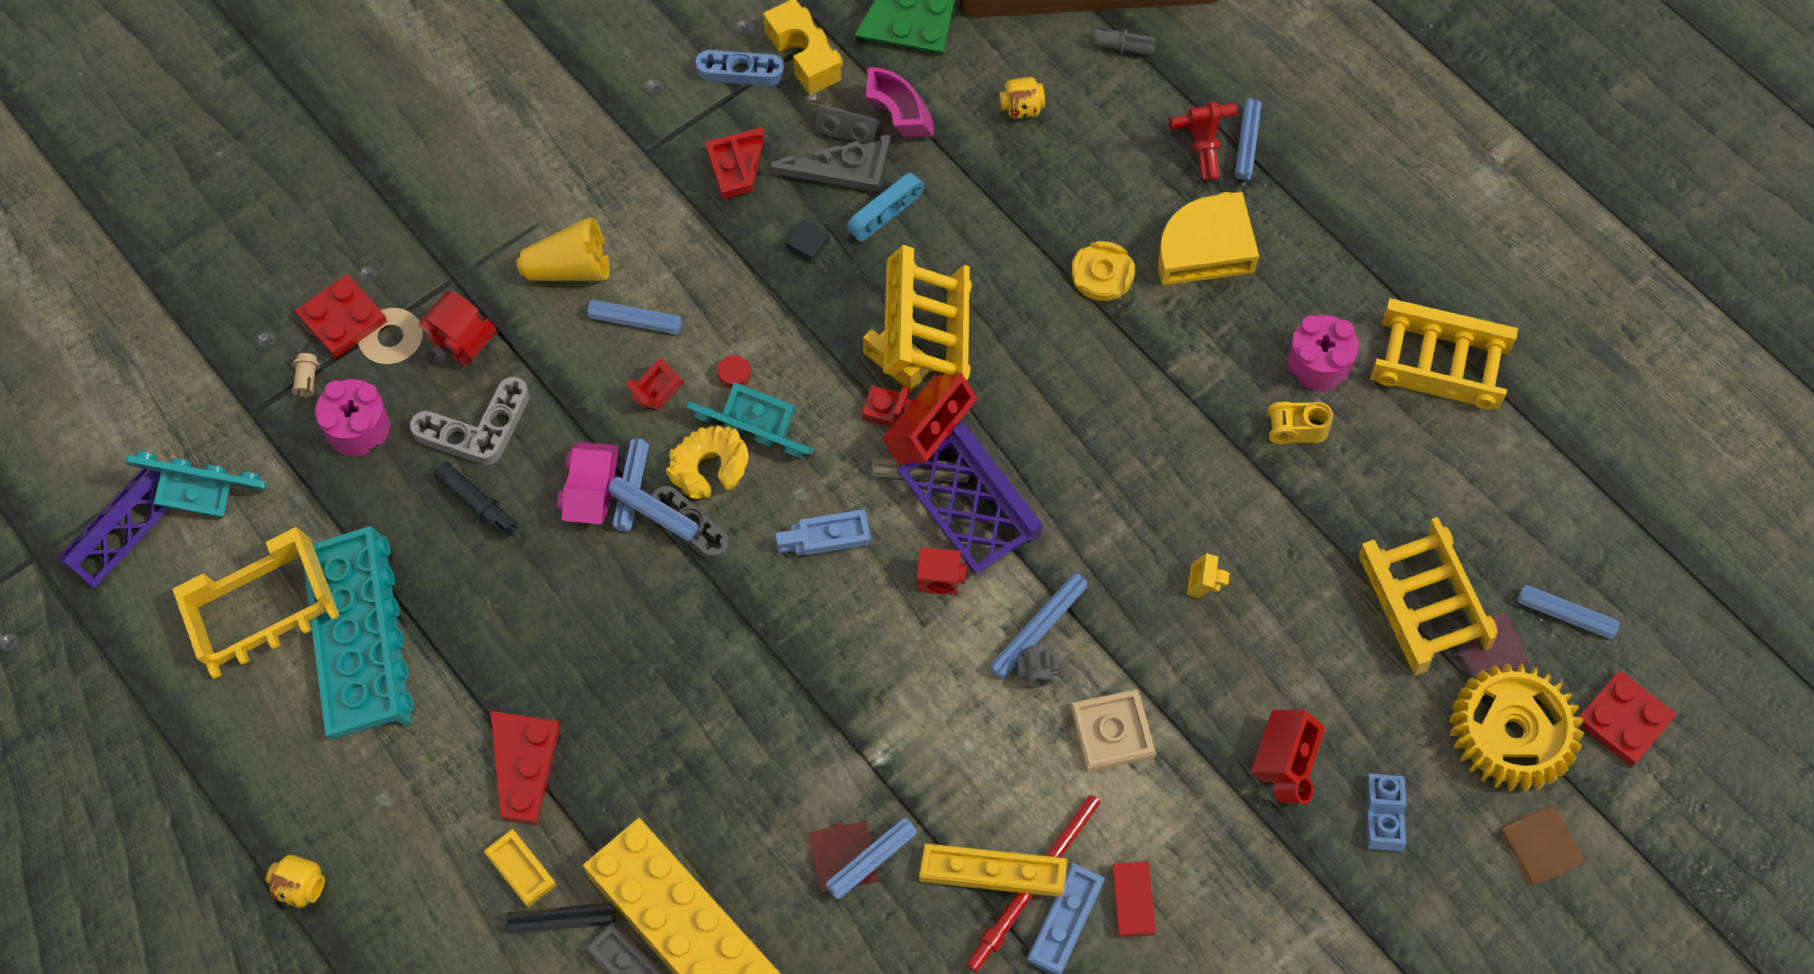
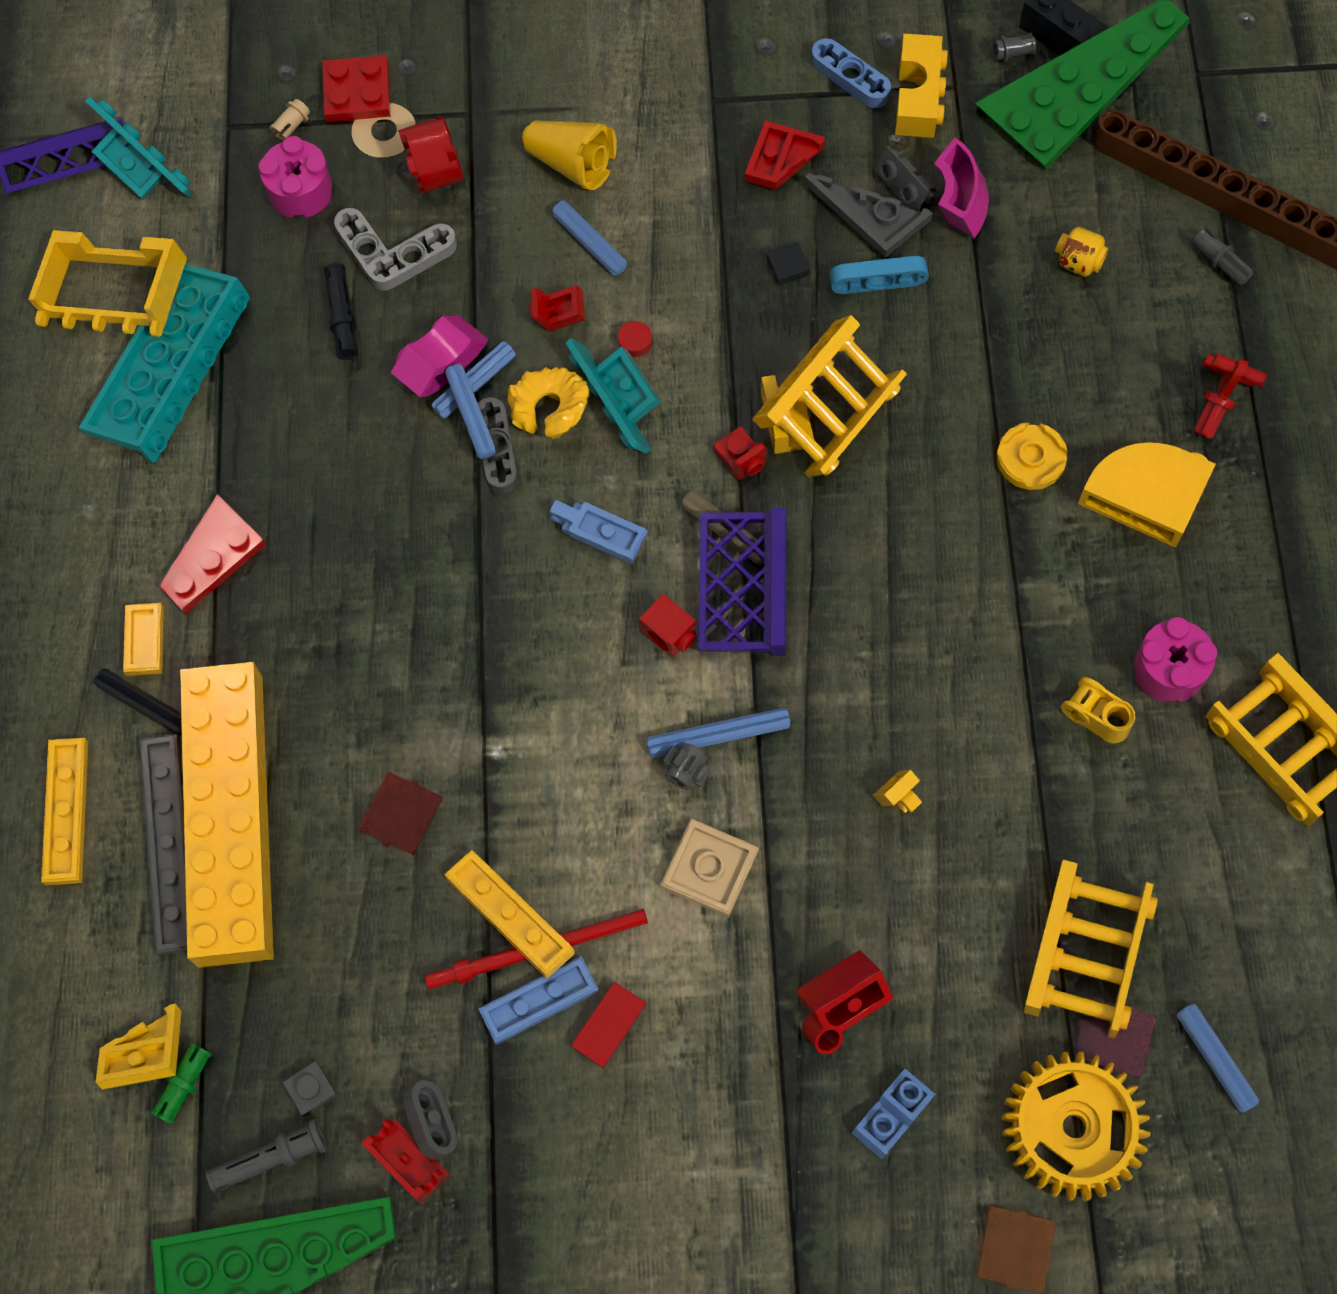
camera: 40 degrees right, 5 degrees up
medium blue axle [825,818,917,899] -> none
red brick [882,373,978,464] -> none
medium blue axle [1235,98,1261,181] -> none
red plate [1579,670,1677,767] -> none

